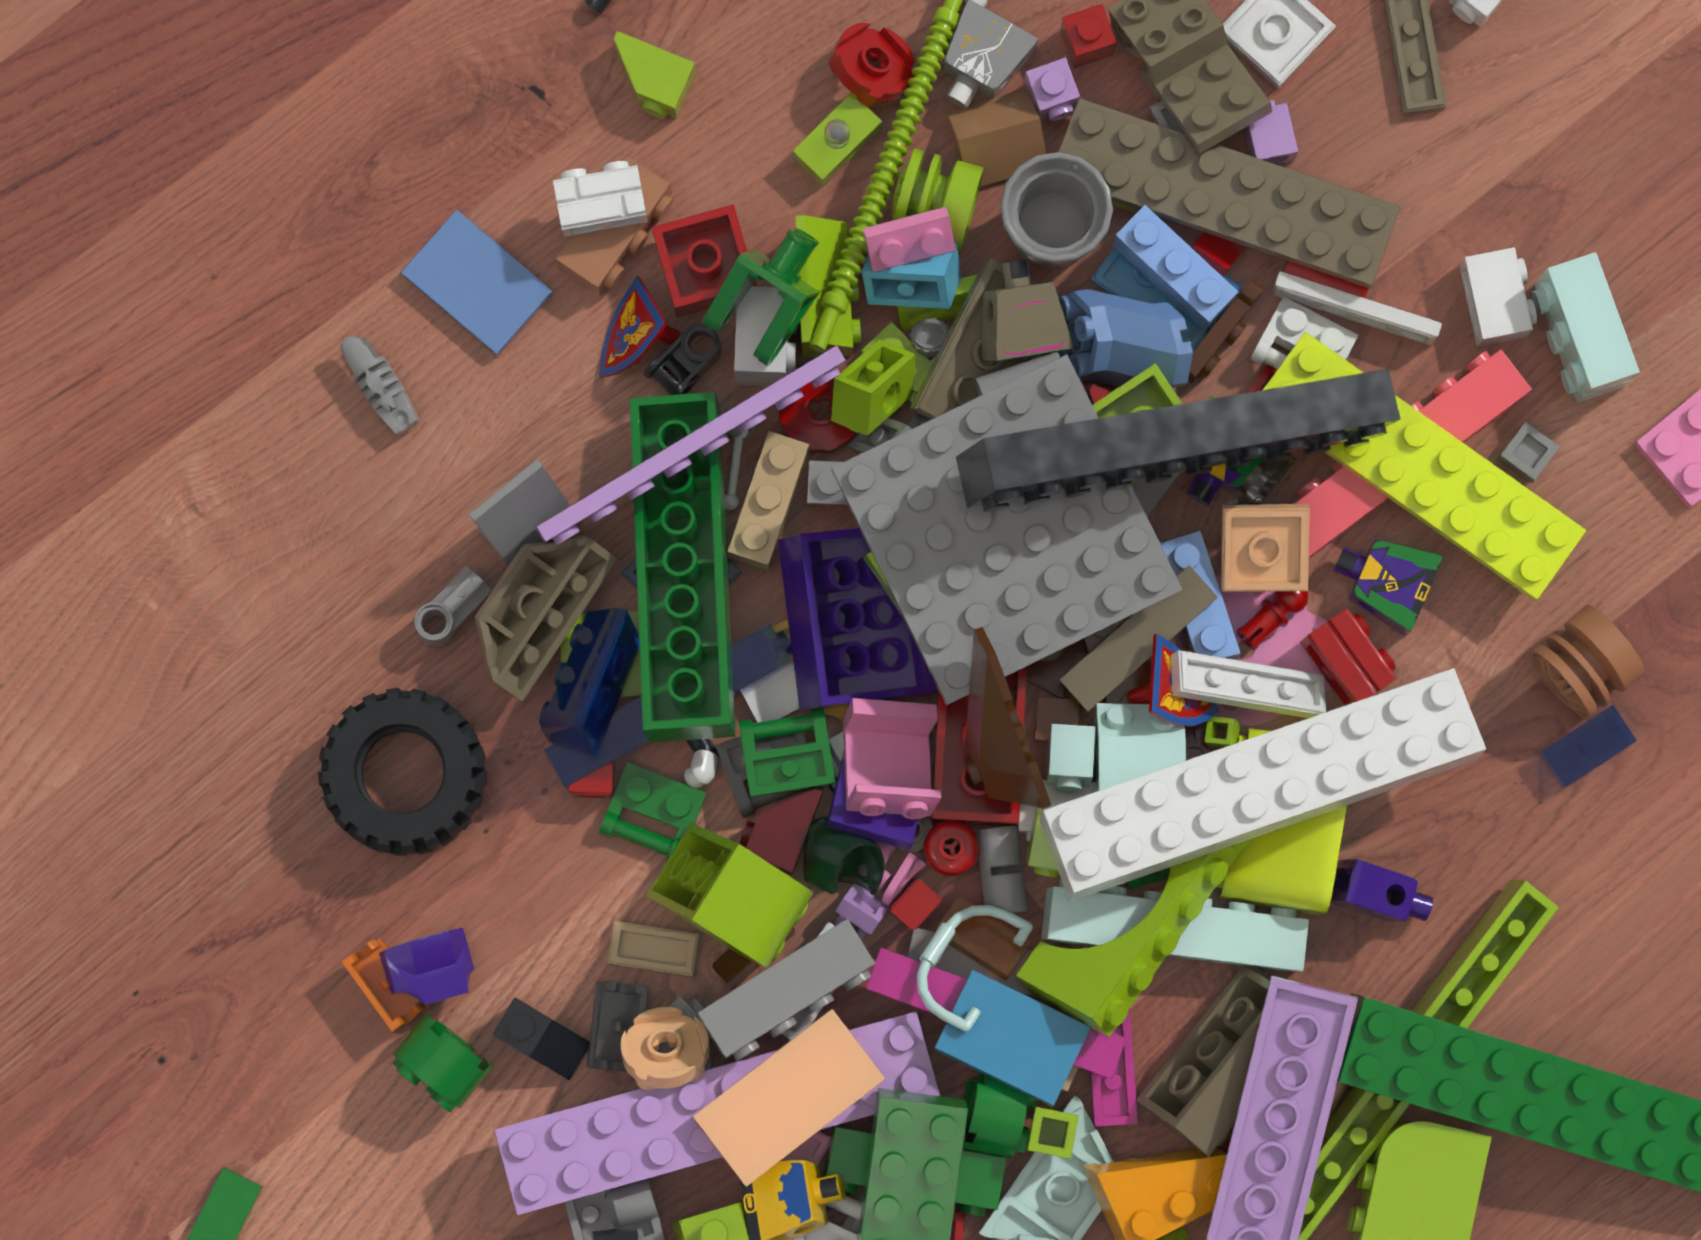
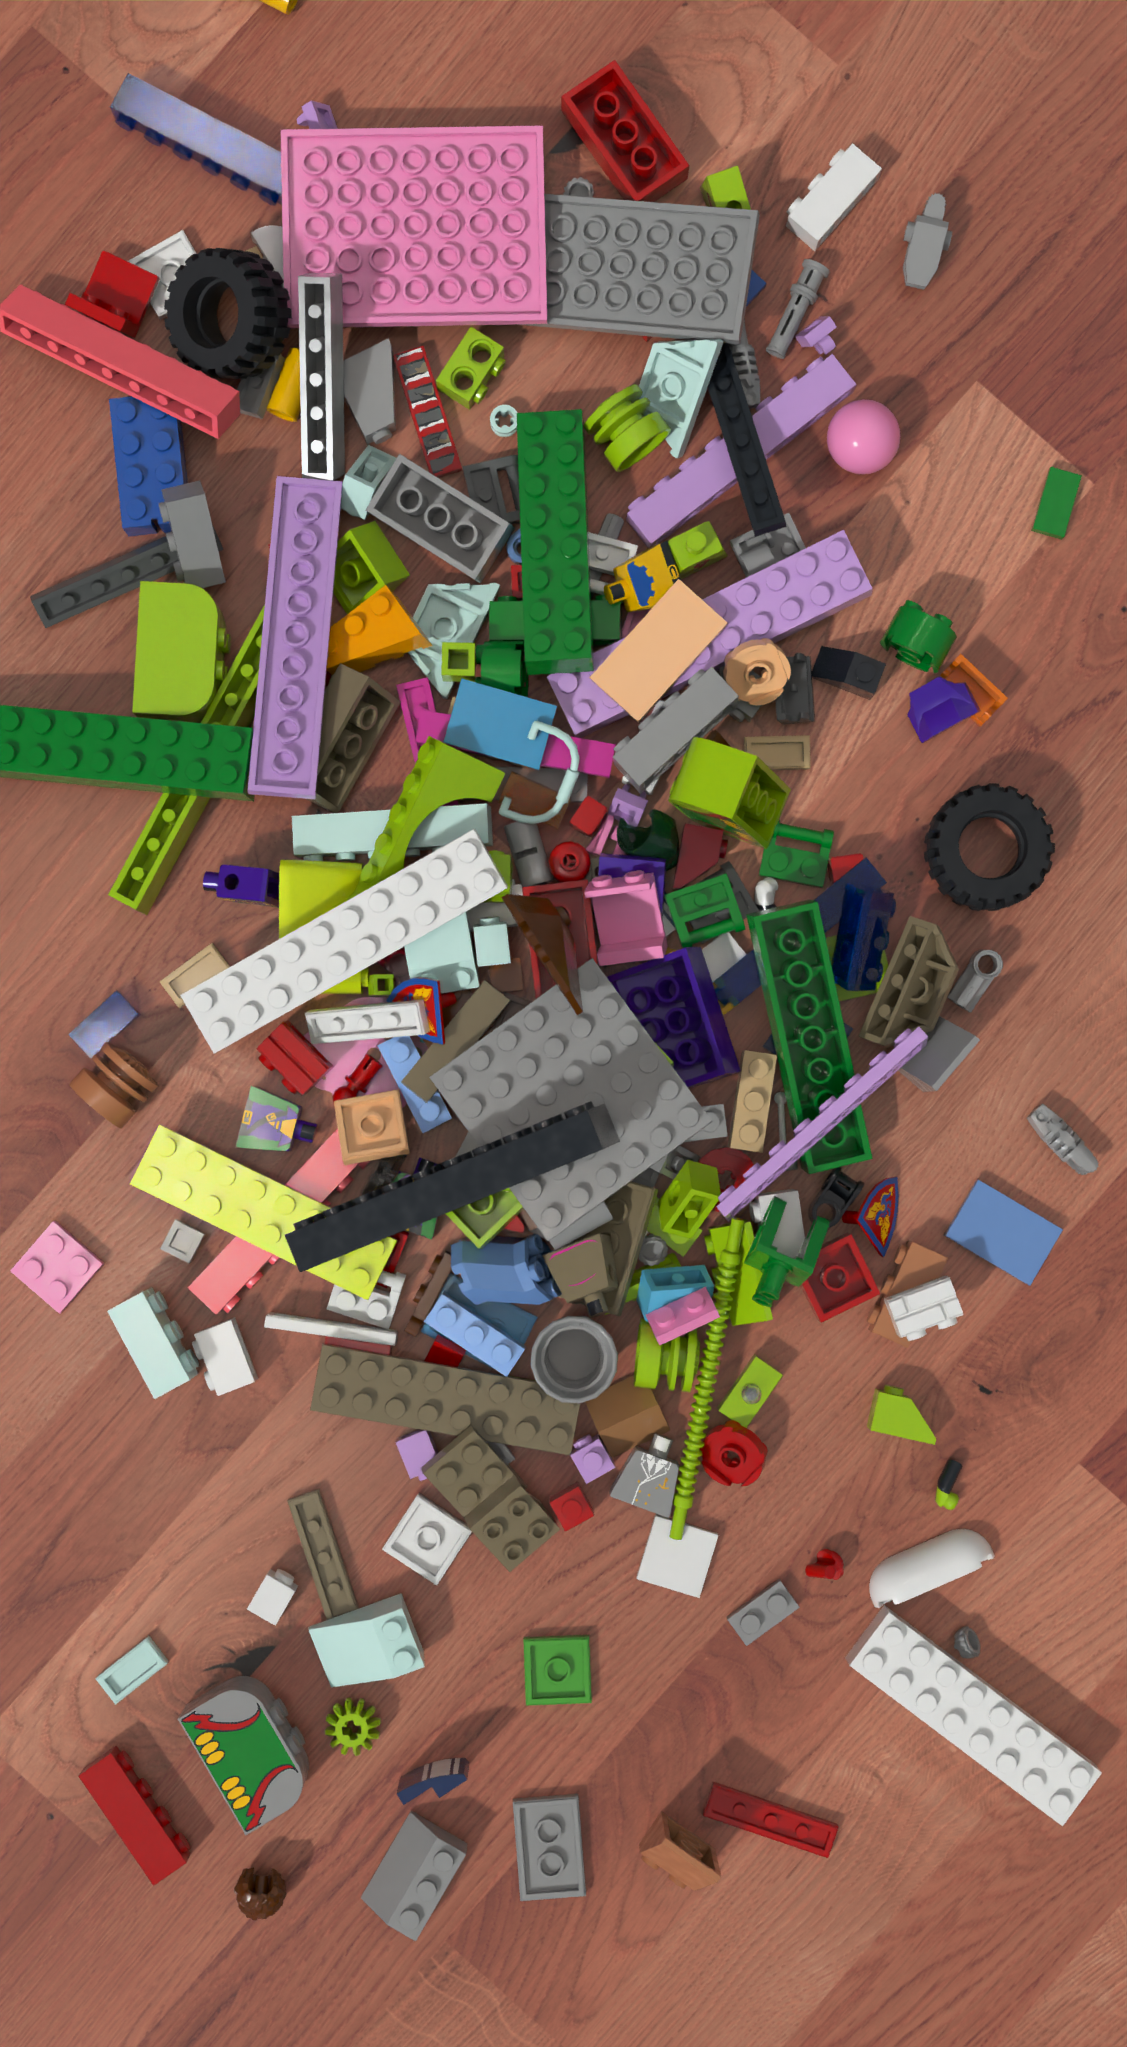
camera: 165 degrees right, 5 degrees up
none -> tan tile [160,943,230,1008]

